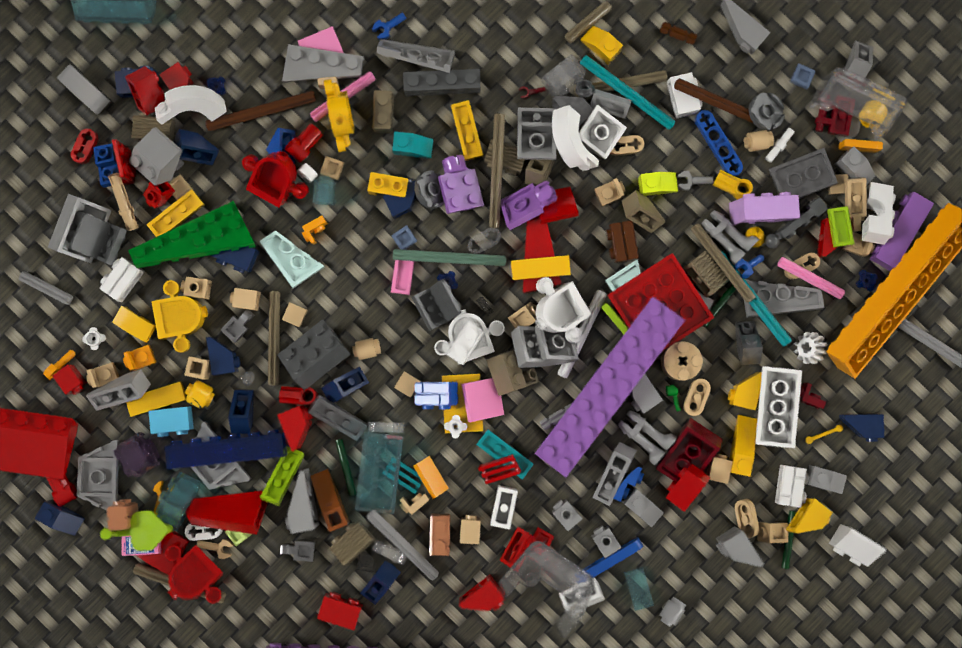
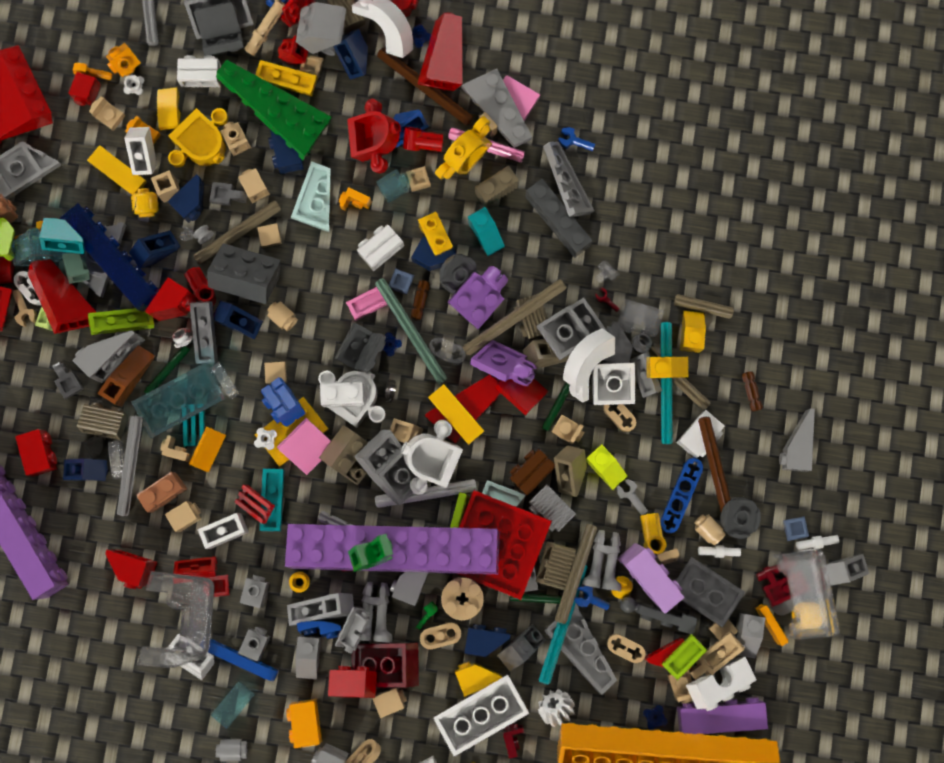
camera: 55 degrees right, 5 degrees down
light grey slope [86,369,151,411] -> none
clear purple brick [114,432,160,477] -> none
medium azure brick [149,406,194,437] -> none
white beam [297,163,318,183] -> none
yellow plate [451,100,483,161] -> none
yellow slope [729,415,757,477] -> none
bright pink axle [777,257,845,299] -> none
none -> teal slope [39,218,85,254]
none -> sand green brick [62,252,90,284]
none -> light orange brick [106,42,141,77]
none -> white brick [124,127,157,175]
none -> white plate [172,328,193,348]
none -> light grey bush [193,225,214,244]
none -> light orange brick [286,699,322,748]
none -> yellow plate [289,572,310,593]
none -> light grey hinge [335,607,370,653]
none -> green brick [348,534,393,572]
none -> white brick [357,224,404,271]
none -> reddish brown axle [411,280,430,320]
none -> red slope [418,12,462,91]
none -> dark blue slope [465,624,510,657]
none -> light grey brick [528,485,576,532]
none -> dark green bar [542,382,570,432]
none -> clear tile [595,260,620,283]
none -> yellow slope [646,357,688,378]
none -> tan tile [655,548,679,565]
none -> white bar [796,535,839,550]

